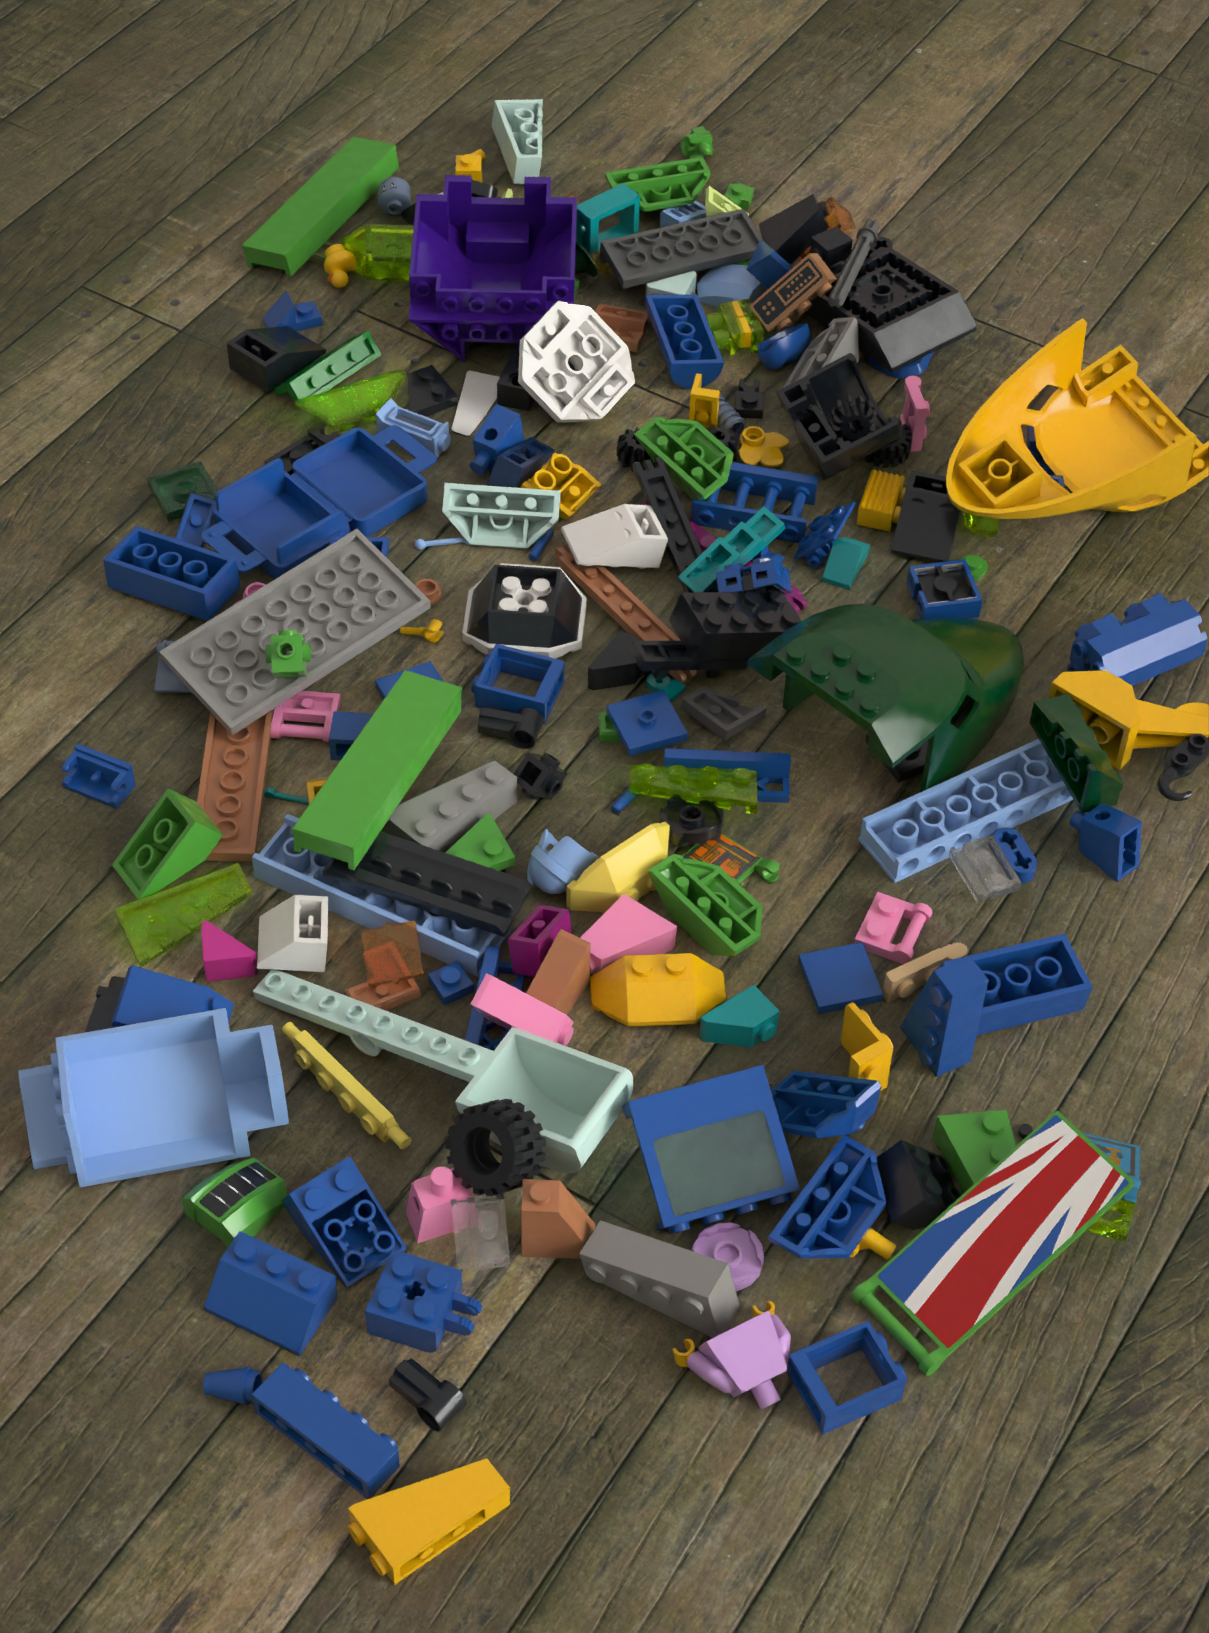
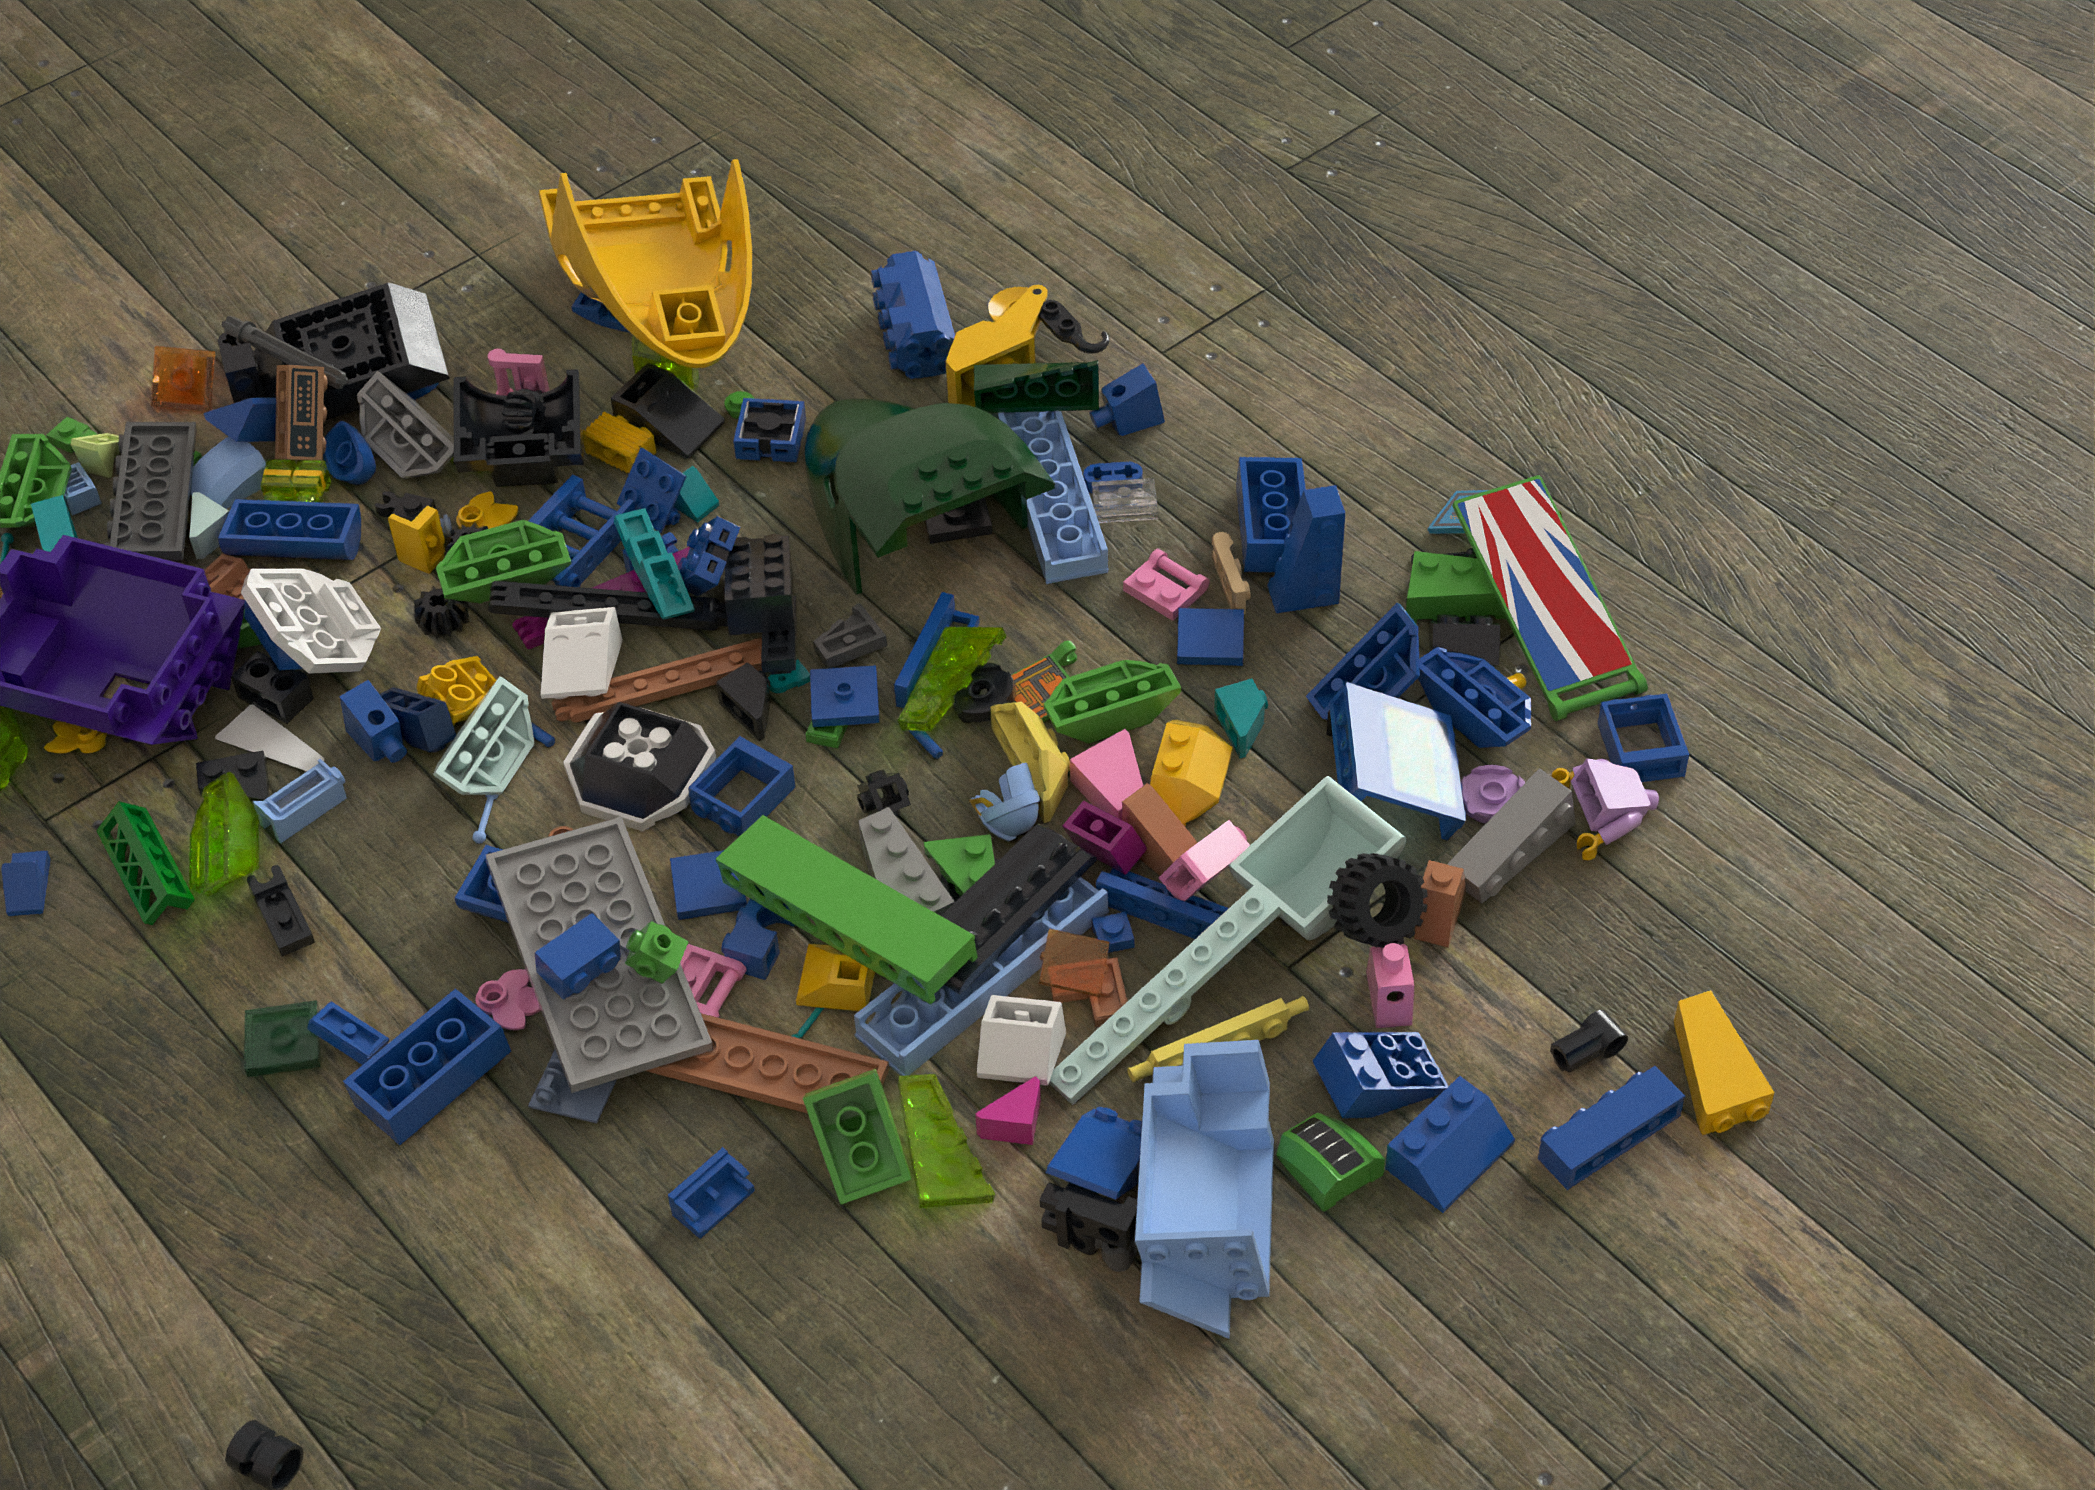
camera: 70 degrees left, 0 degrees up
blue piece [201,425,437,580] -> none
blue cone [203,1366,263,1405] -> none
black slope [227,326,326,392] -> none
blue hinge [365,1249,482,1353] -> none
clear plate [450,1193,510,1272] -> none
black piece [477,707,544,749] -> none
black slope [759,194,830,265] -> none
yellow bracket [841,1002,893,1091] -> none
none -> blue brick [535,913,621,1000]

